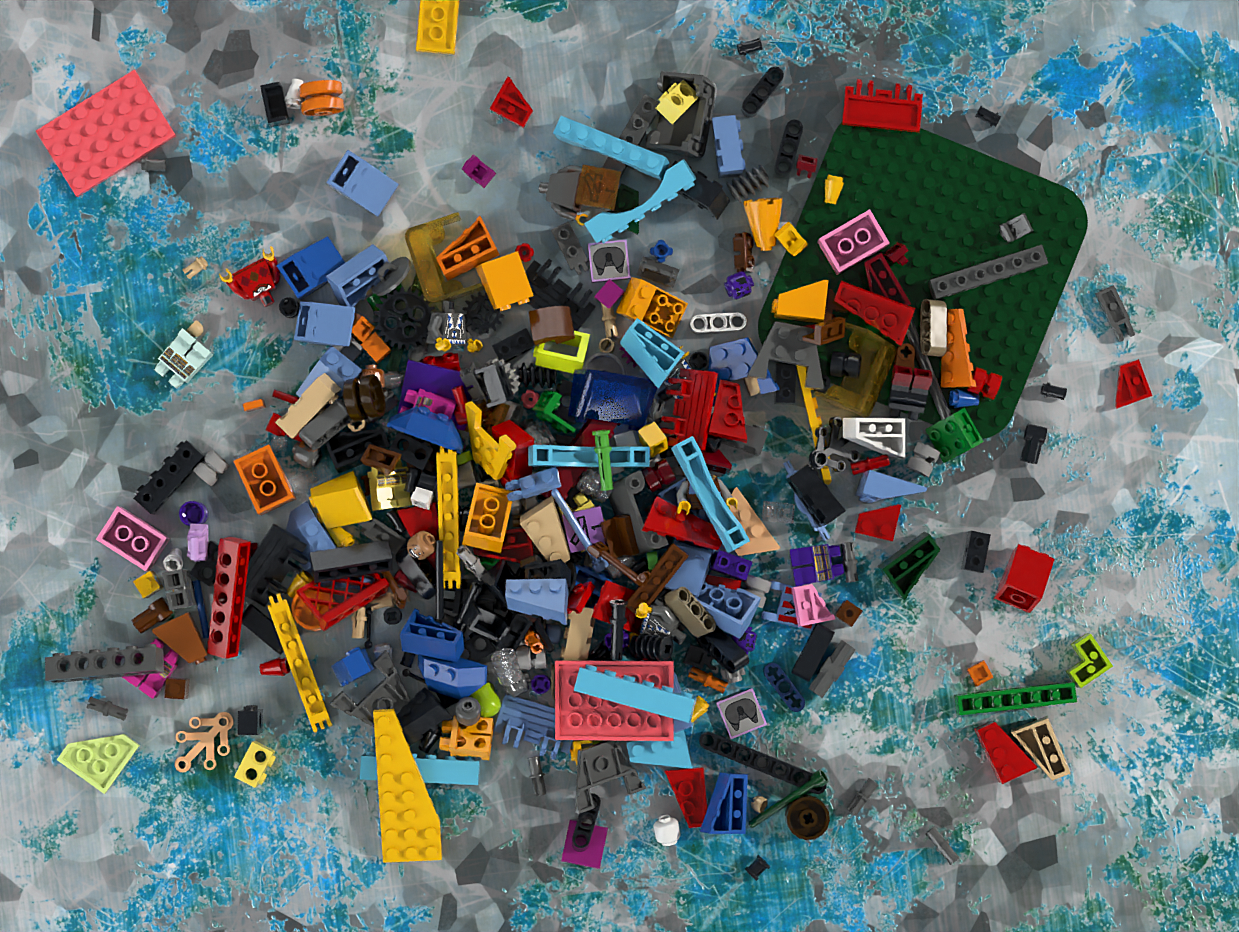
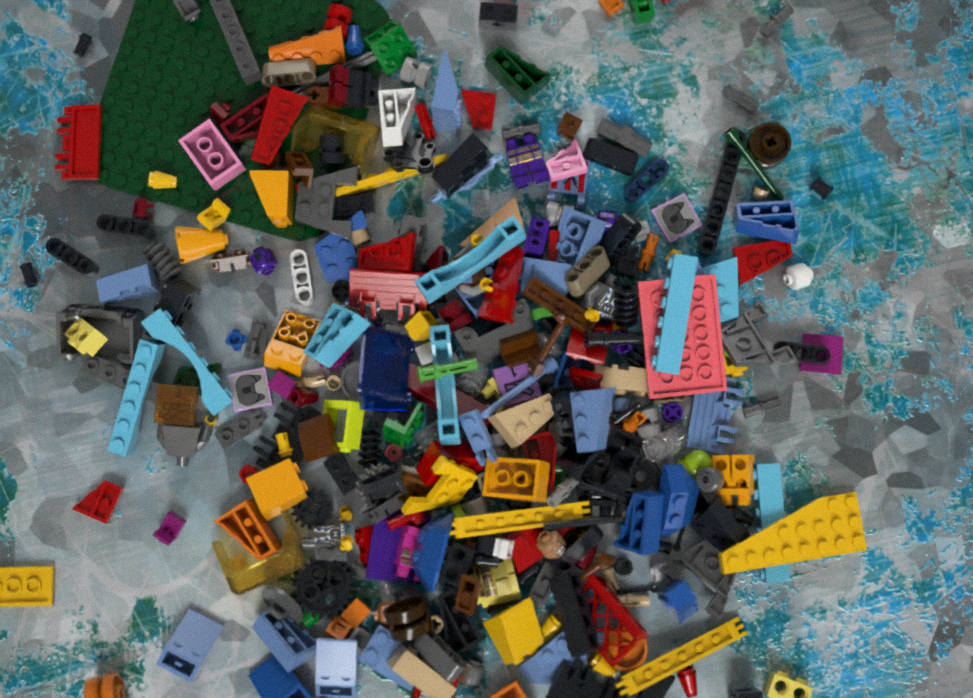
camera: 90 degrees left, 5 degrees down
none -> yellow pin [275,432,293,458]
none -> dark red cone [289,387,319,407]

